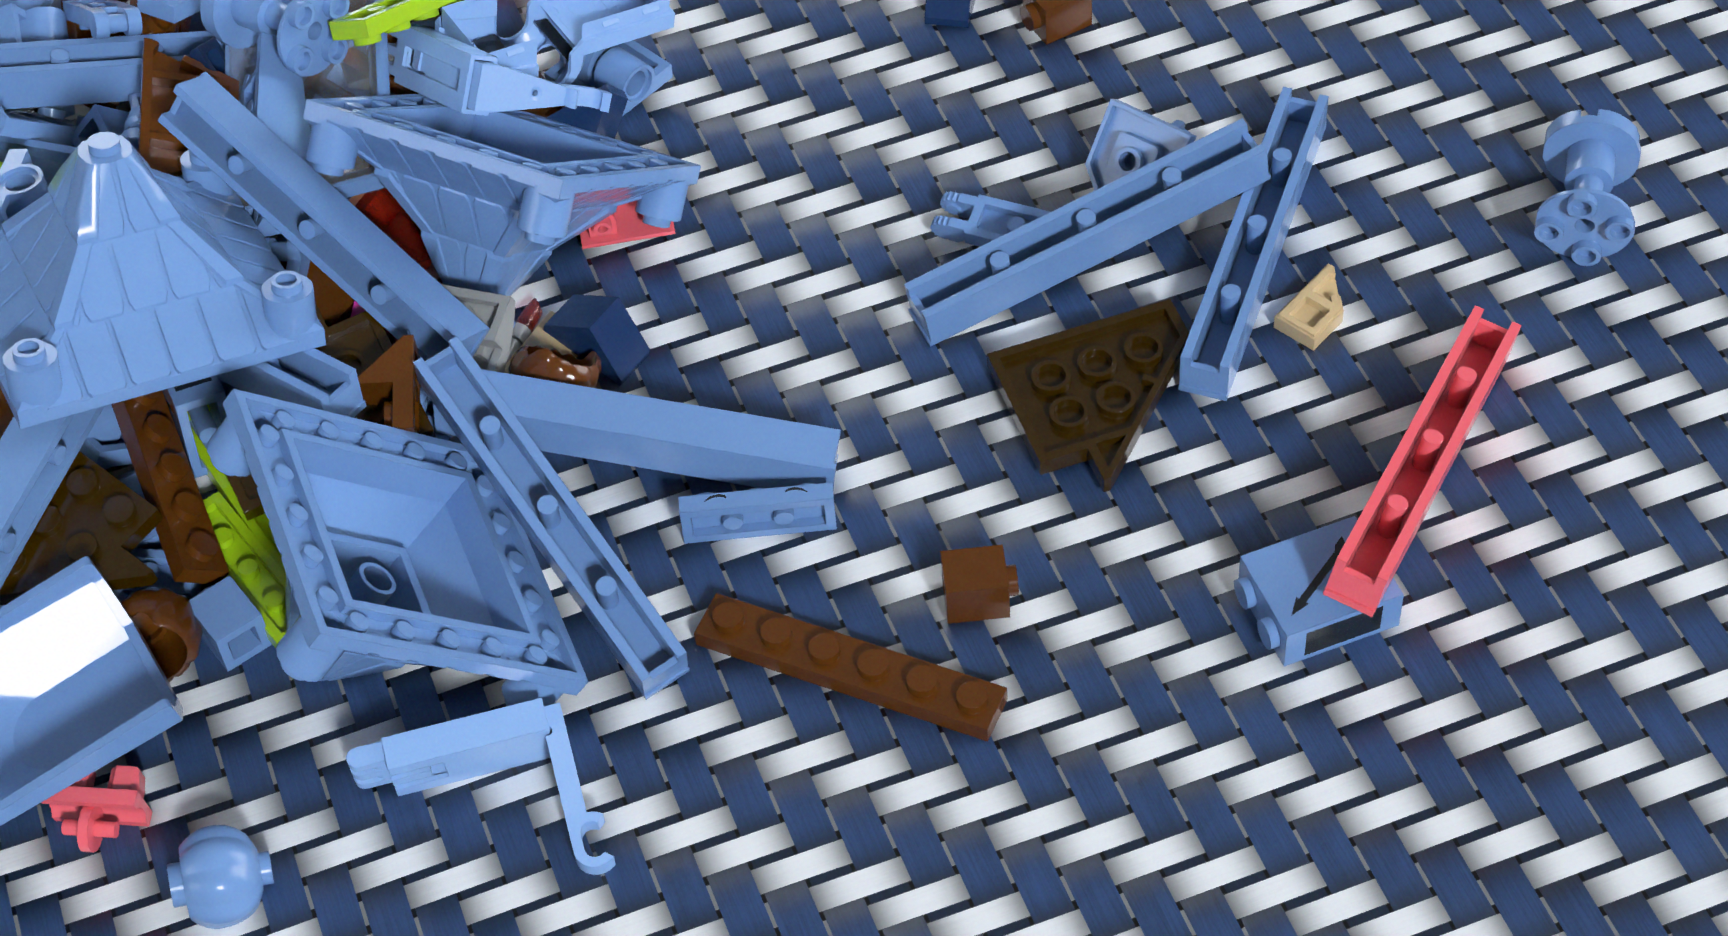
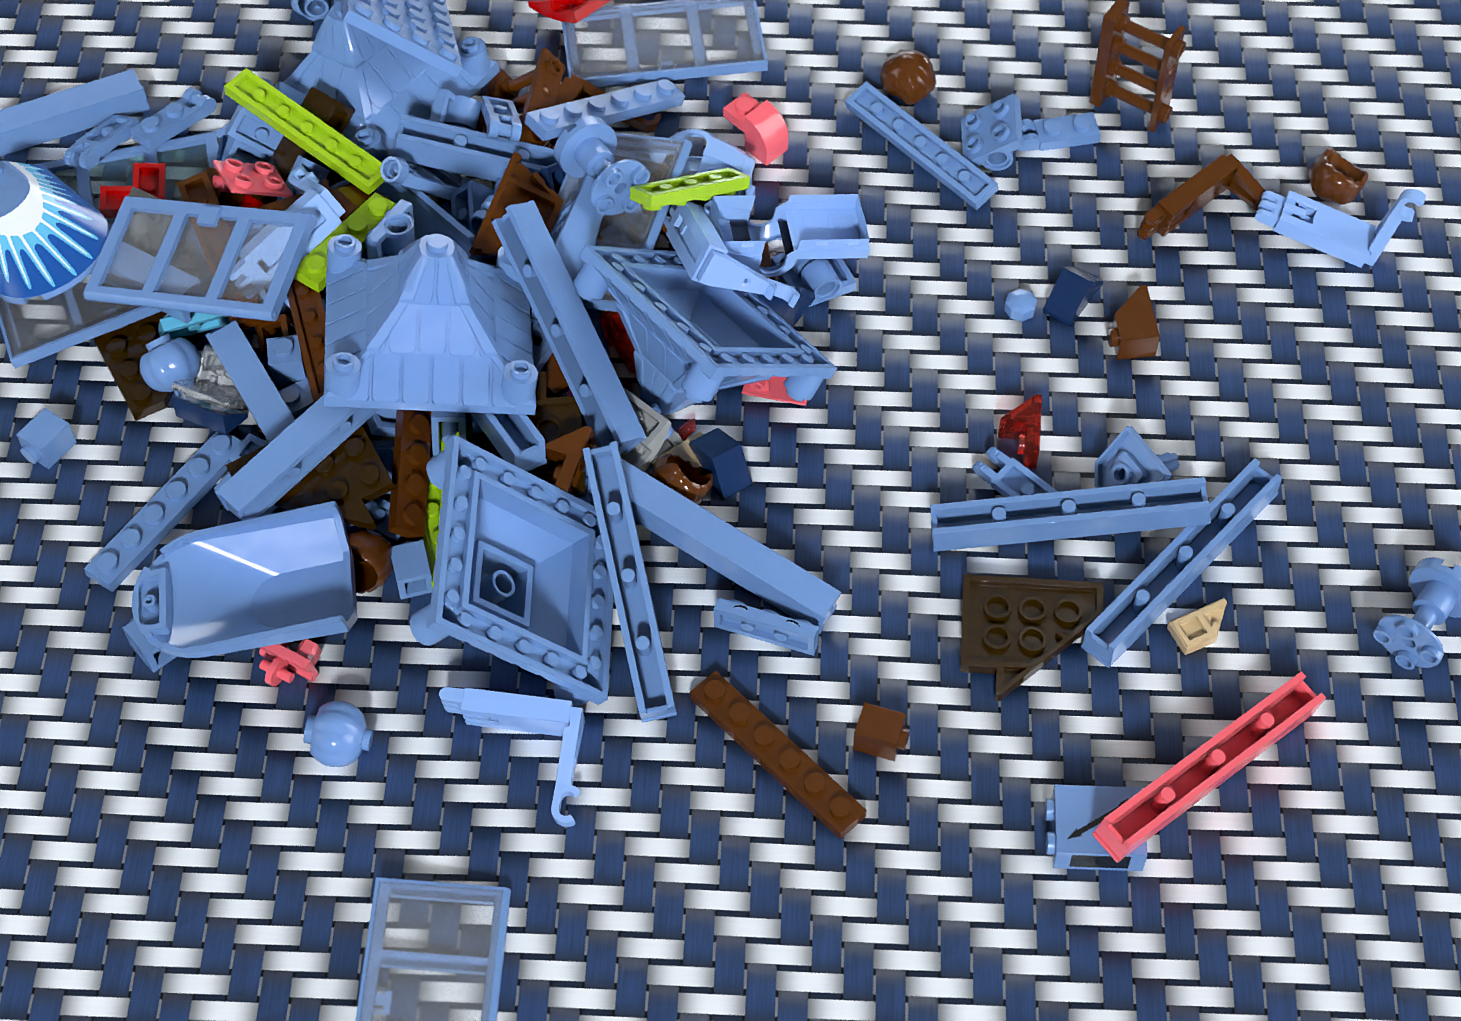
camera: 20 degrees right, 5 degrees up
none -> clear red slope [998,394,1042,469]
none -> medium blue tile [1004,288,1037,322]

